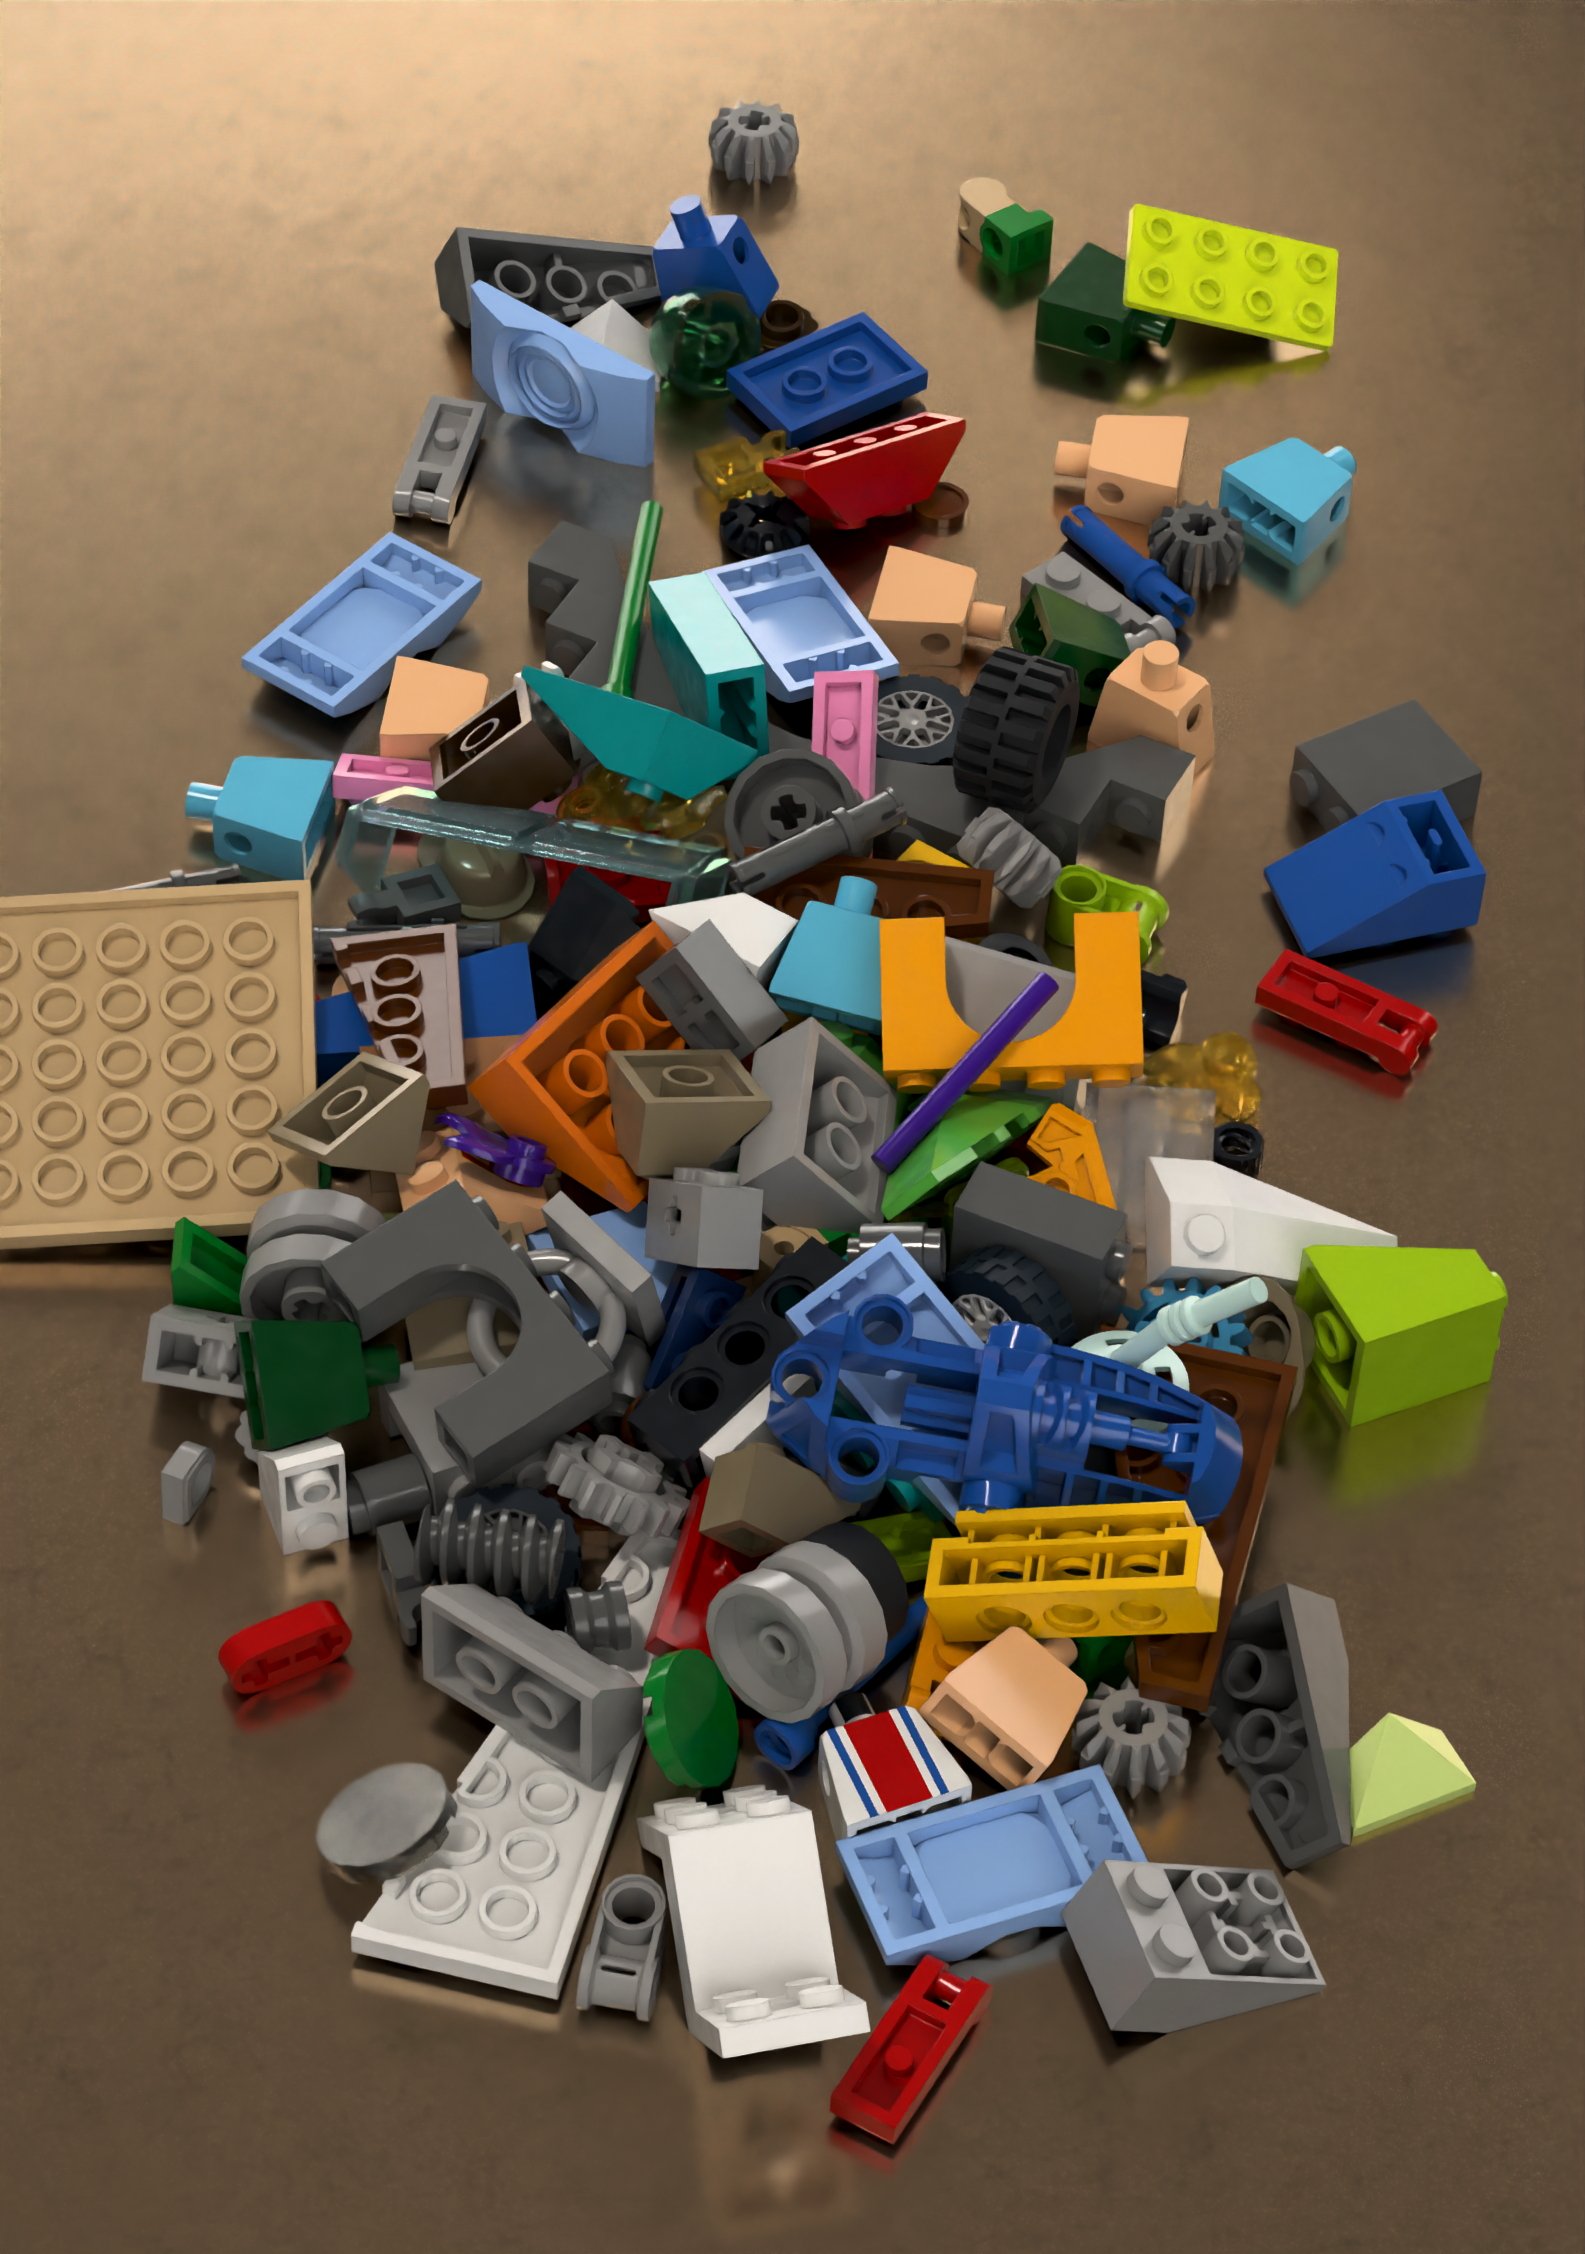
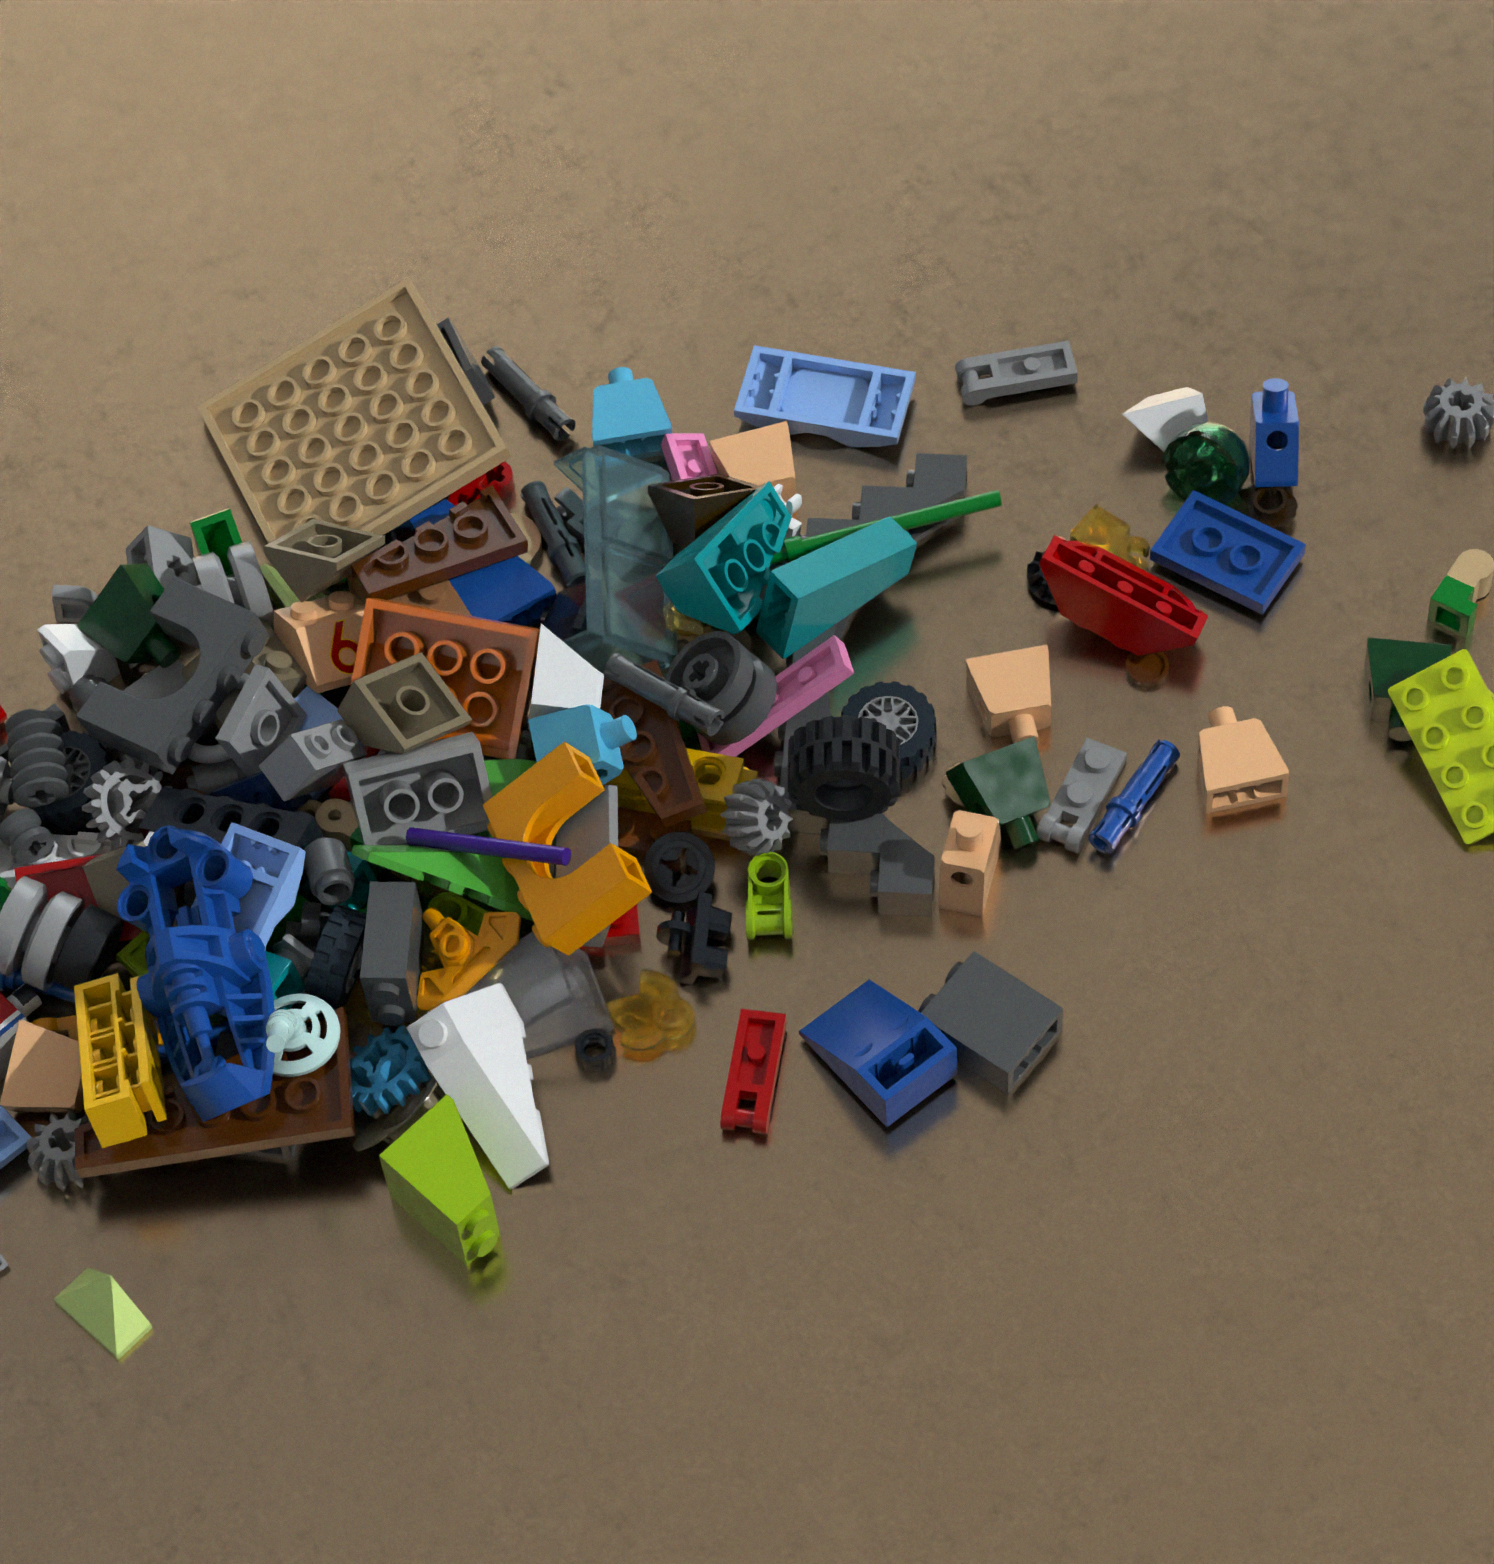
camera: 75 degrees right, 10 degrees up
dark grey wedge [434,227,662,328] -> none
dark purple plate [434,1113,556,1188] -> none
light blue slope [471,280,655,467] -> none
dark grey hinge [635,919,789,1061] -> none
light blue slope [702,544,900,703] -> none
dark grey gear [1147,499,1245,593] -> none
dark grey wedge [1198,1582,1350,1870] -> none
medium azure torso [1218,438,1356,566] -> none

